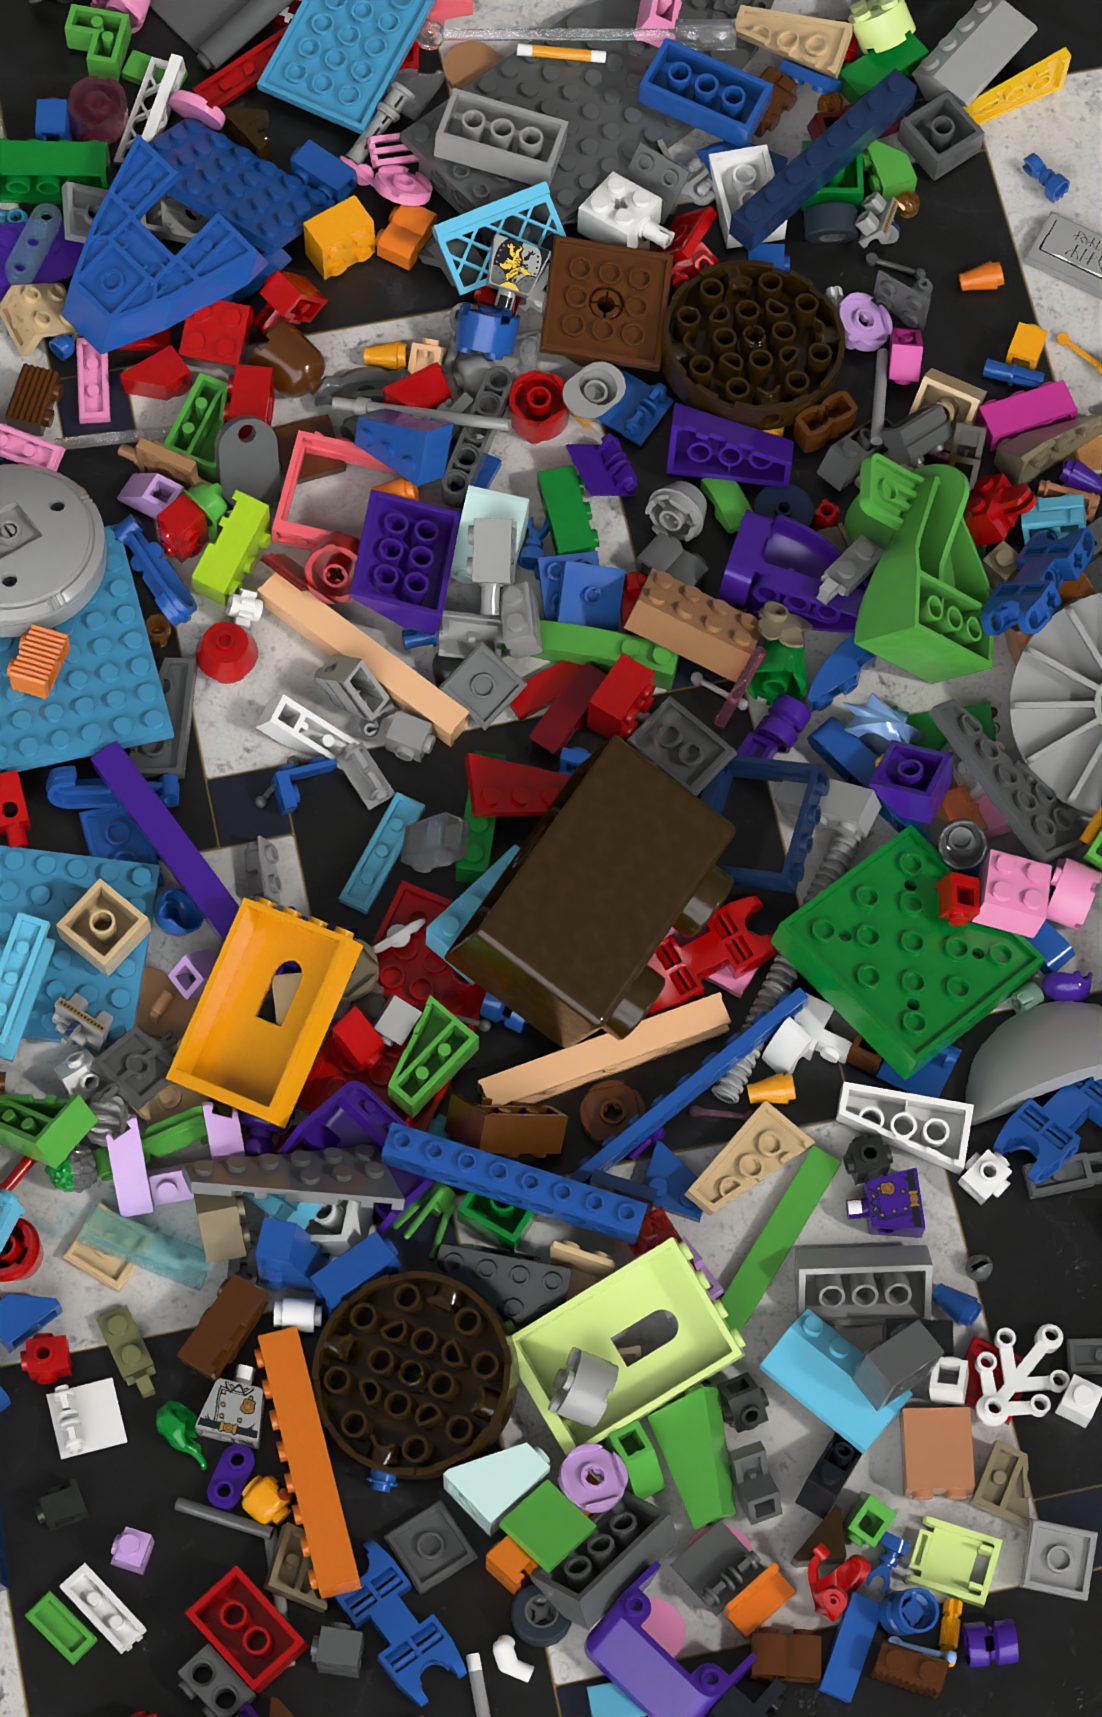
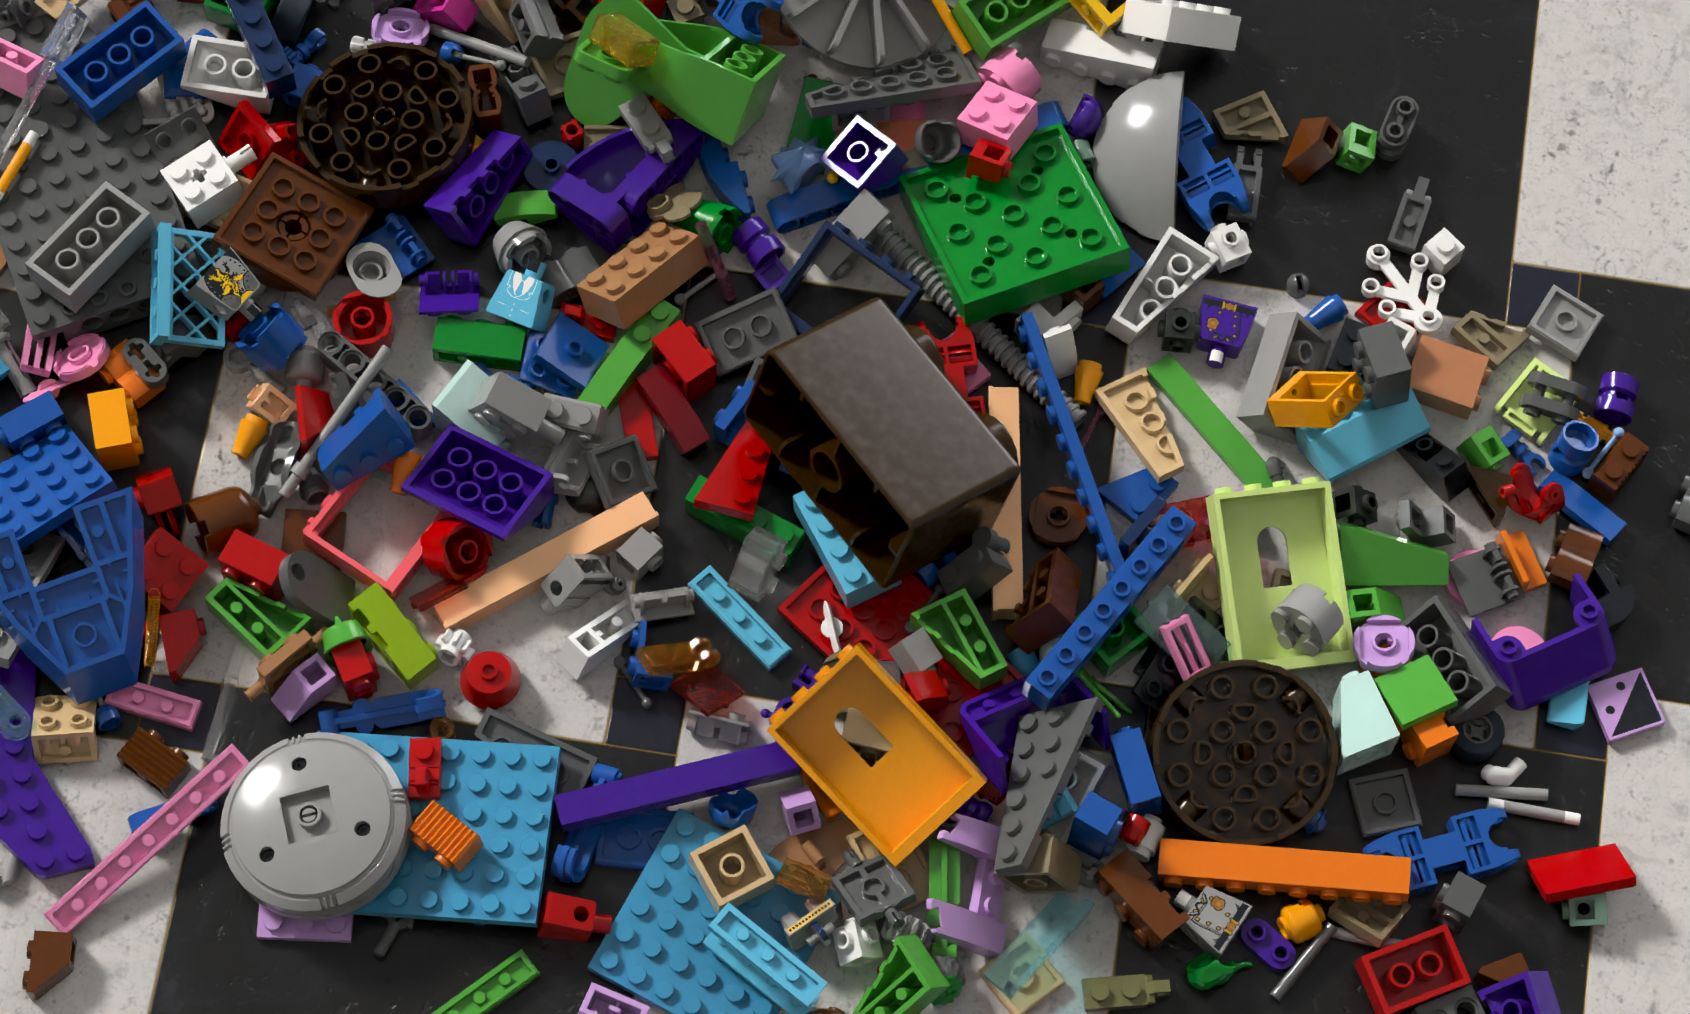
camera: 70 degrees left, 0 degrees up
none -> dark grey beam [122,338,169,389]
none -> light orange piece [144,588,160,672]
none -> blue piece [283,27,327,69]
none -> red hinge [408,737,443,801]
none -> hinge [440,41,507,71]
none -> medium azure torso [485,258,555,333]
none -> clear yellow brick [589,13,660,68]
none -> clear orange hinge [635,637,721,676]
none -> clear red piece [671,661,745,717]
none -> clear orange piece [774,857,834,903]
none -> dark grey hinge [937,526,1013,602]
none -> red hose [1119,813,1151,847]
none -> clear light blue piece [1134,584,1231,674]
none -> bright pink tile [1159,614,1212,682]
none -> dark grey animal [1266,456,1286,483]
none -> light orange window [1267,371,1365,428]
none -> light grey bar [1454,784,1548,801]
none -> dark grey brick [1519,370,1587,426]

